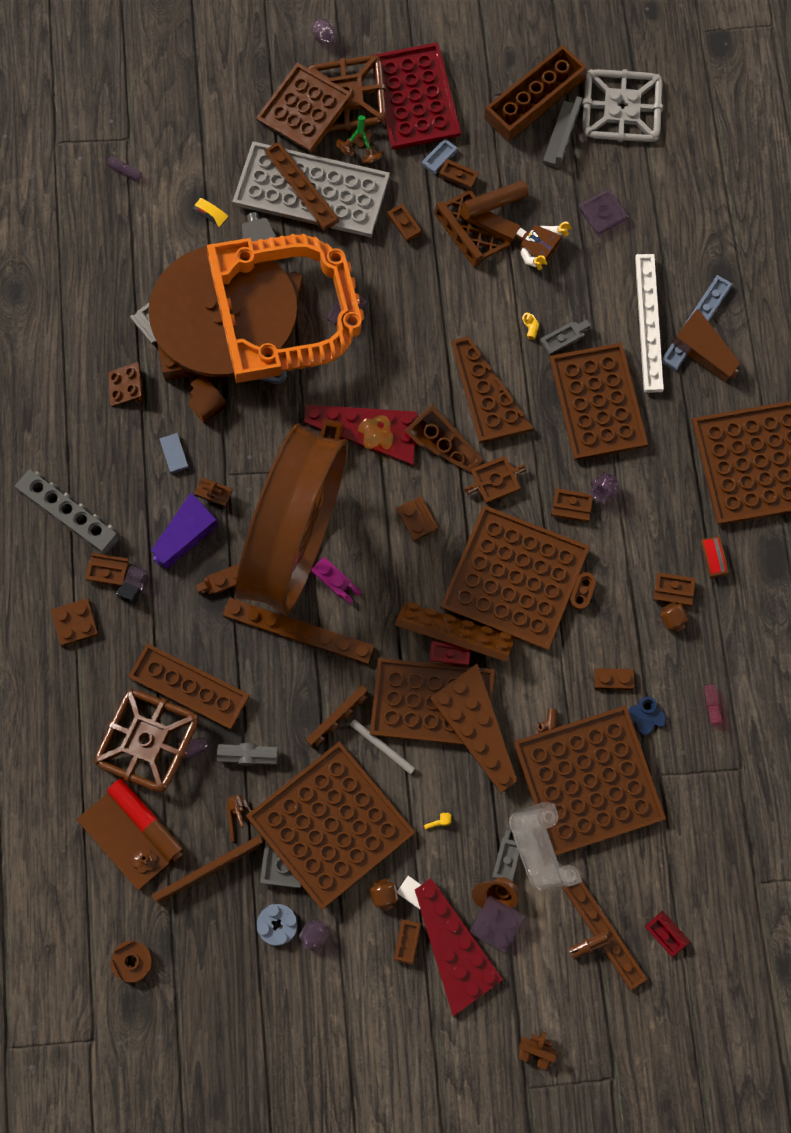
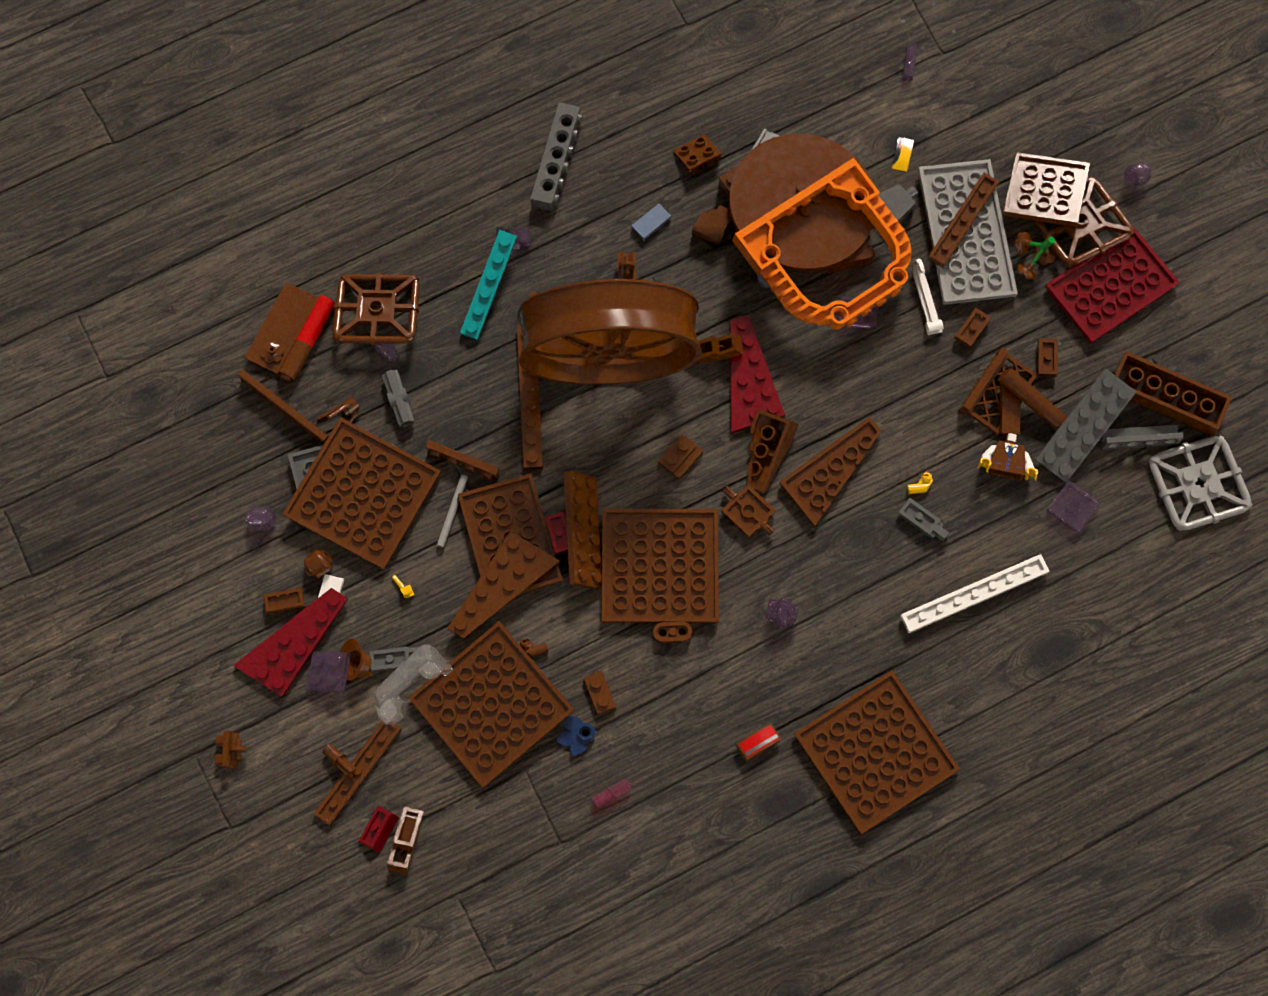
camera: 65 degrees right, 0 degrees up
reddish brown plate [51,598,99,647] -> none
reddish brown plate [85,553,129,587] -> none
reddish brown plate [110,941,152,983] -> none
reddish brown plate [128,643,250,730] -> none
dark purple slope [151,493,218,569] -> none
sand blue plate [257,904,298,946] -> none
magenta hinge [311,557,362,605] -> none
clear yellow plate [358,415,393,450] -> none
sand blue tile [422,138,458,175] -> none
reddish brown plate [549,342,648,461] -> none
reddish brown plate [551,488,593,523] -> none
reddish brown plate [653,572,696,607] -> none
reddish brown head [660,602,689,632] -> none
sand blue tile [662,275,733,372] -> none
reddish brown slope [671,309,740,382] -> none
none -> reddish brown slope [387,807,424,875]
none -> teal plate [460,230,517,340]
none -> white piece [912,259,944,335]
none -> dark grey plate [1035,369,1136,483]

